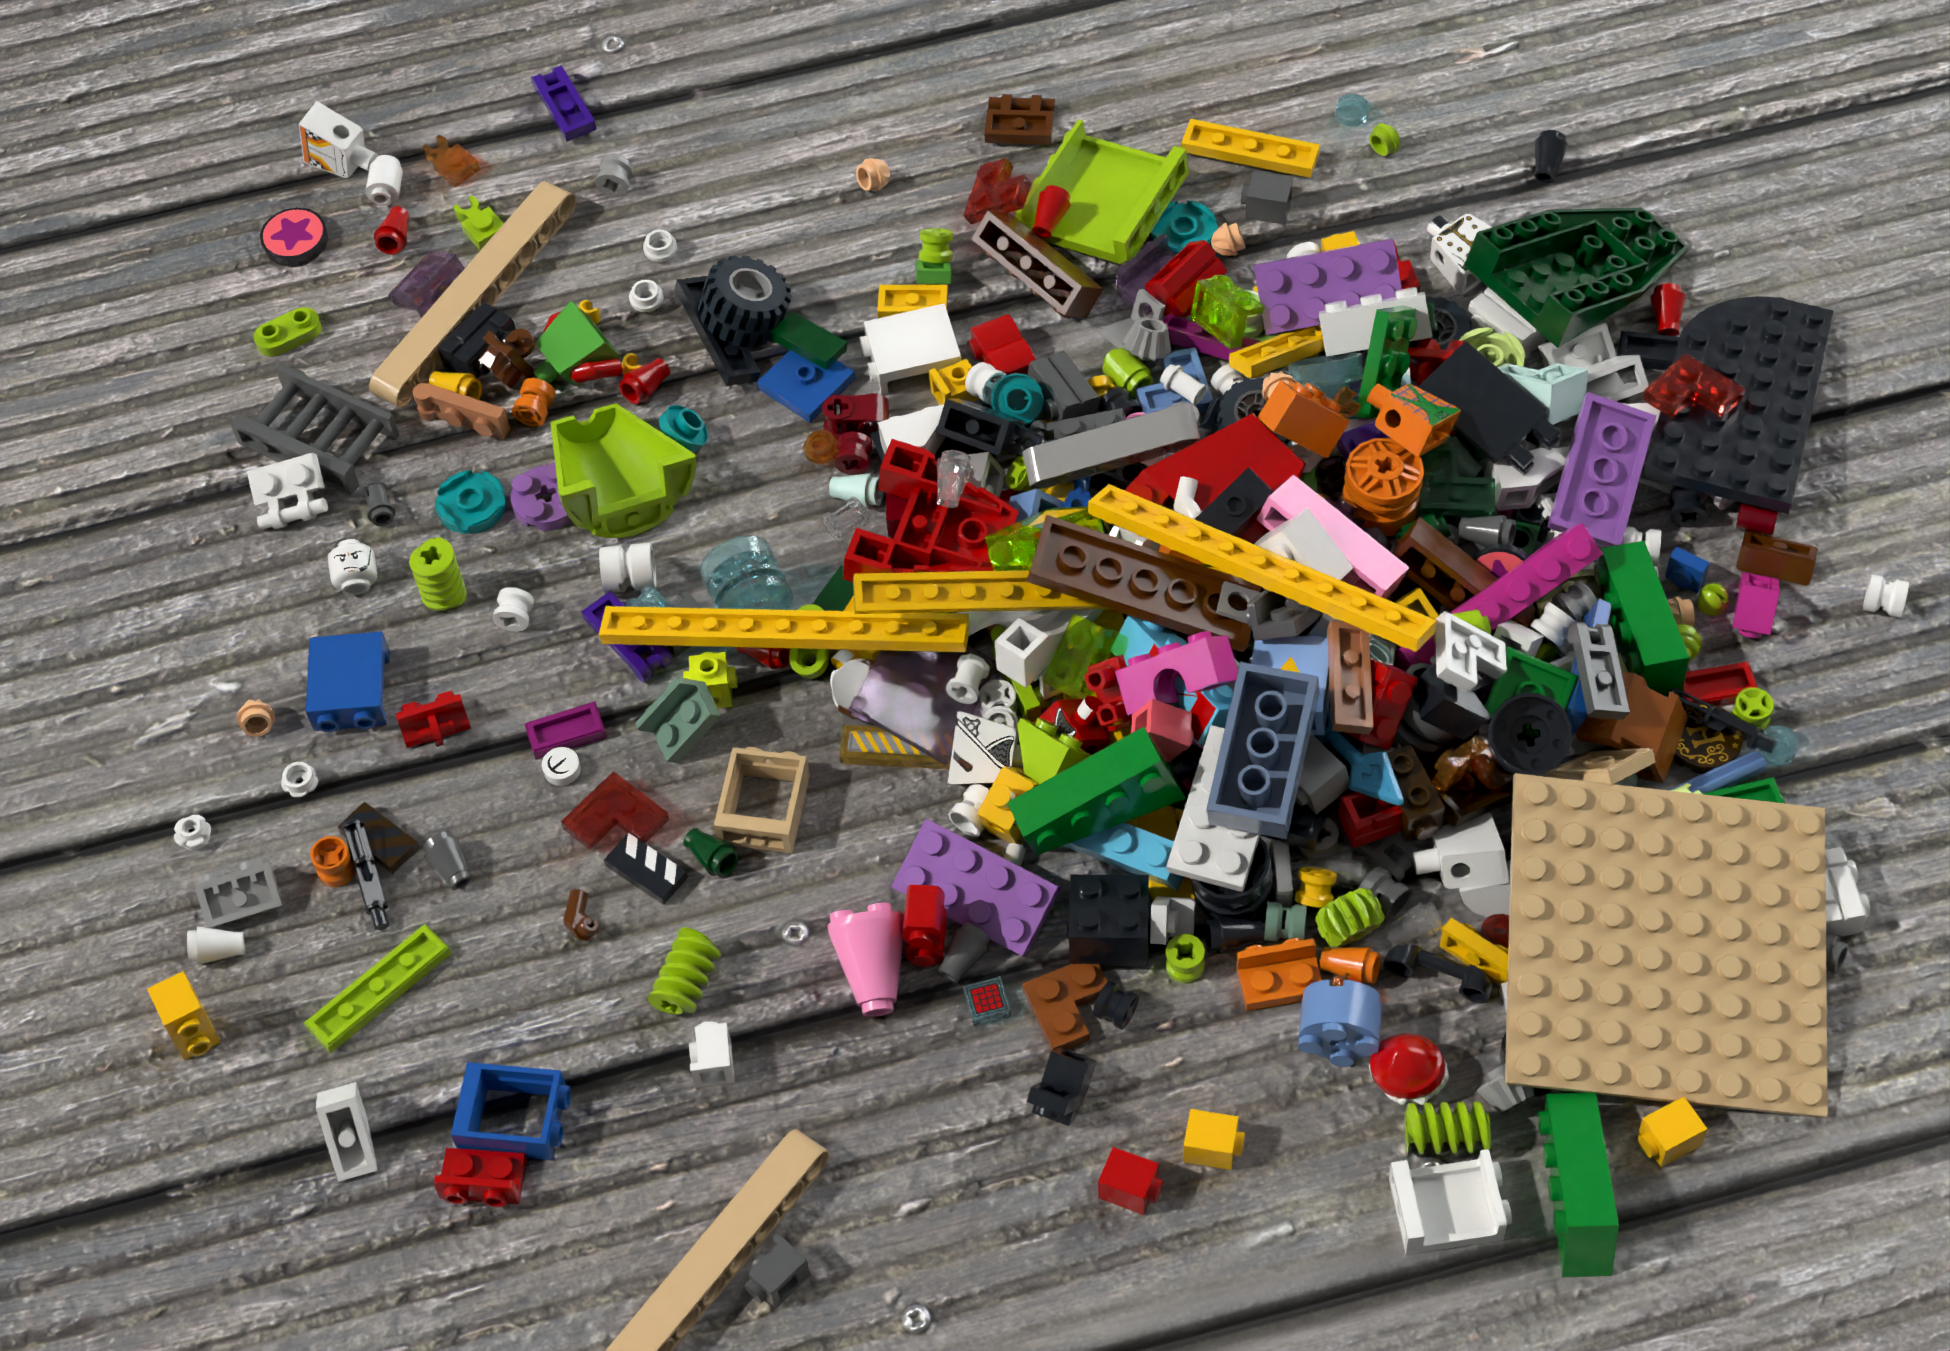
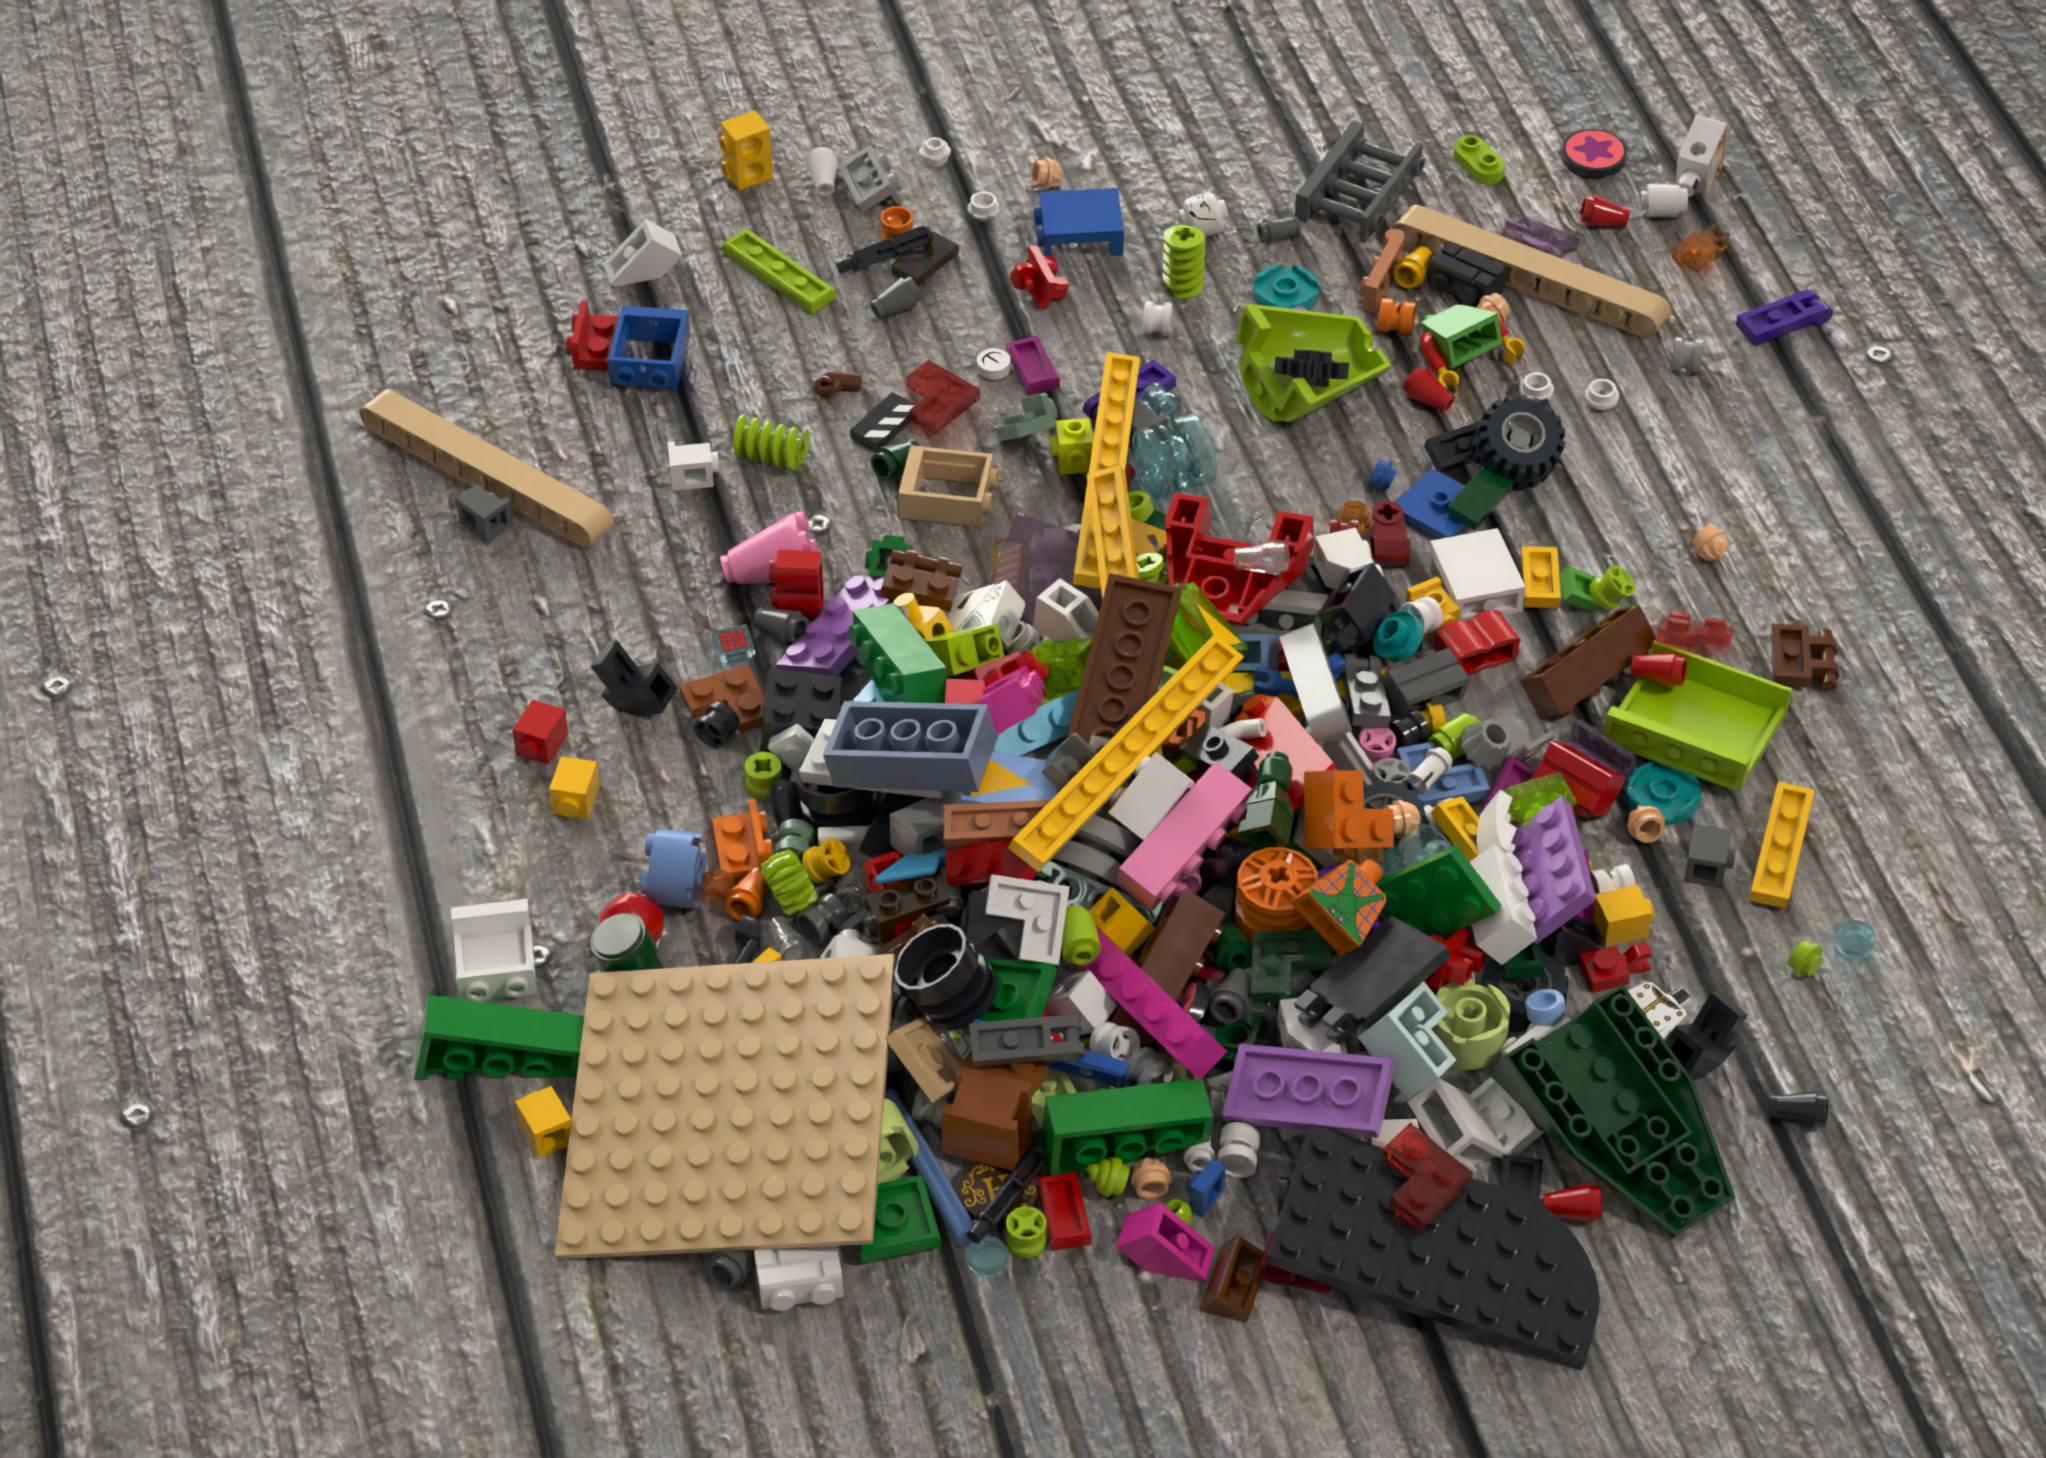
camera: 85 degrees right, 10 degrees down
white plate [247,453,328,530] -> none
lime plate [453,196,504,251] -> none
reddish brown hips [479,329,535,389] -> none
white wheel [599,542,656,594] -> none
teal plate [659,405,708,453] -> none
lime piece [1404,1101,1491,1155] -> none
white wheel [1863,574,1909,618] -> none
none -> piece [590,913,664,972]
none -> green brick [865,535,917,577]
none -> reddish brown plate [880,549,963,612]
none -> dark green piece [1238,751,1294,851]
none -> black gear [1274,349,1349,387]
none -> blue plate [1368,459,1397,492]
none -> white slope [1476,790,1517,856]
none -> light nougat plate [1477,293,1511,324]
none -> light blue tile [1525,989,1566,1025]
none -> black brick [1666,991,1748,1080]

